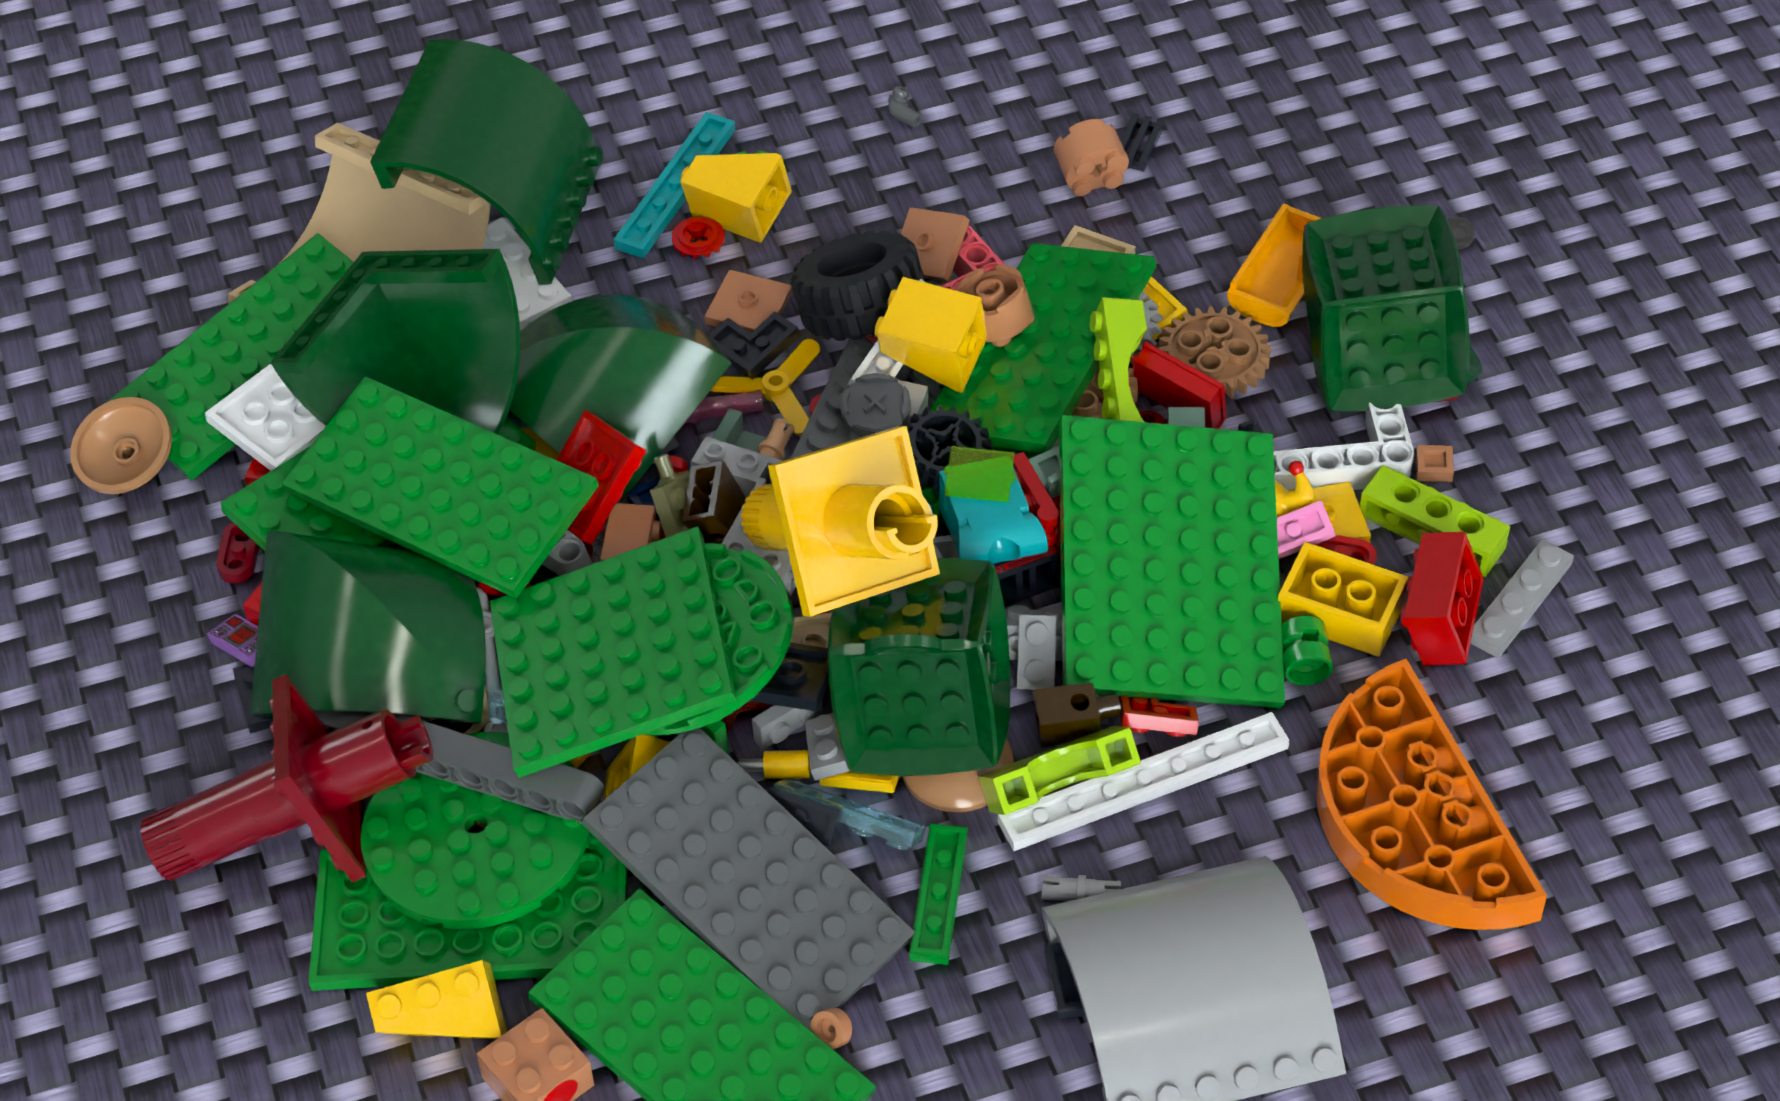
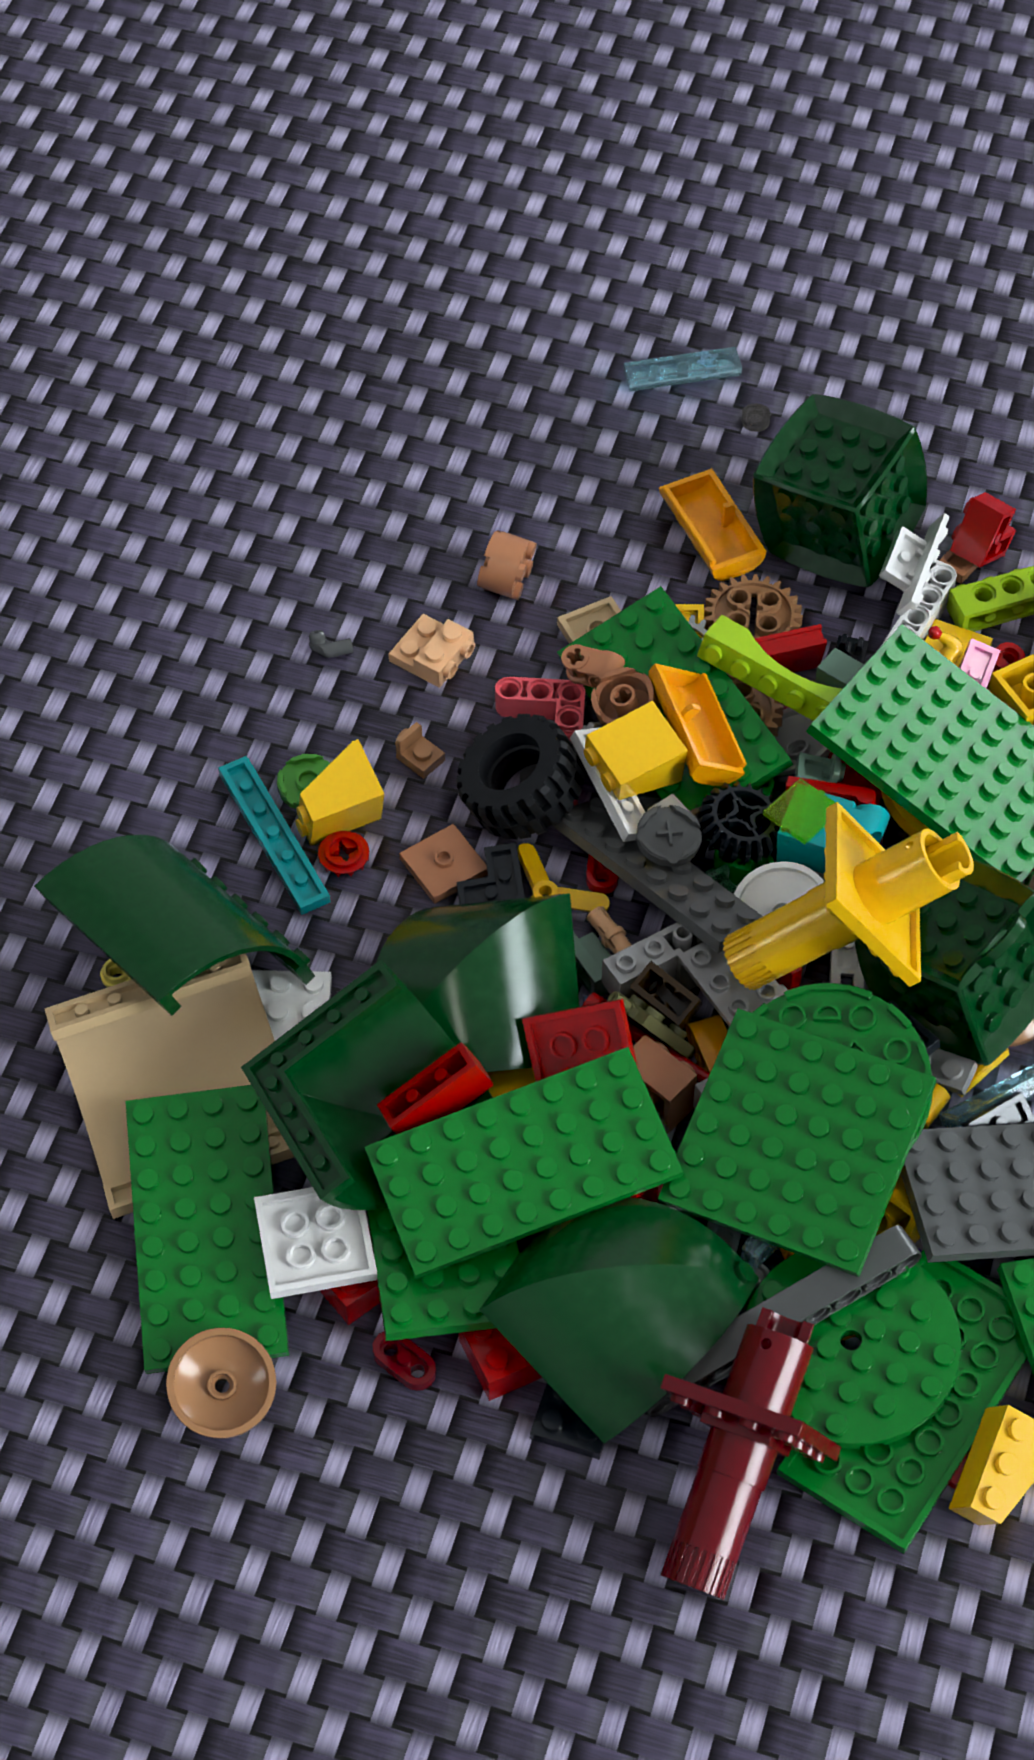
camera: 55 degrees left, 5 degrees up
tile [207,614,258,667] -> none
nougat plate [901,207,970,282] -> none
black tile [1120,113,1164,172] -> none
none -> red brick [377,1042,494,1134]
none -> light nougat plate [388,614,475,688]
none -> medium nougat bracket [395,722,445,779]
none -> nougat piece [561,644,625,688]
none -> clear light blue plate [623,347,742,391]
none -> light orange container [648,663,747,786]
none -> white bracket [879,513,950,616]
none -> red brick [950,492,1016,568]

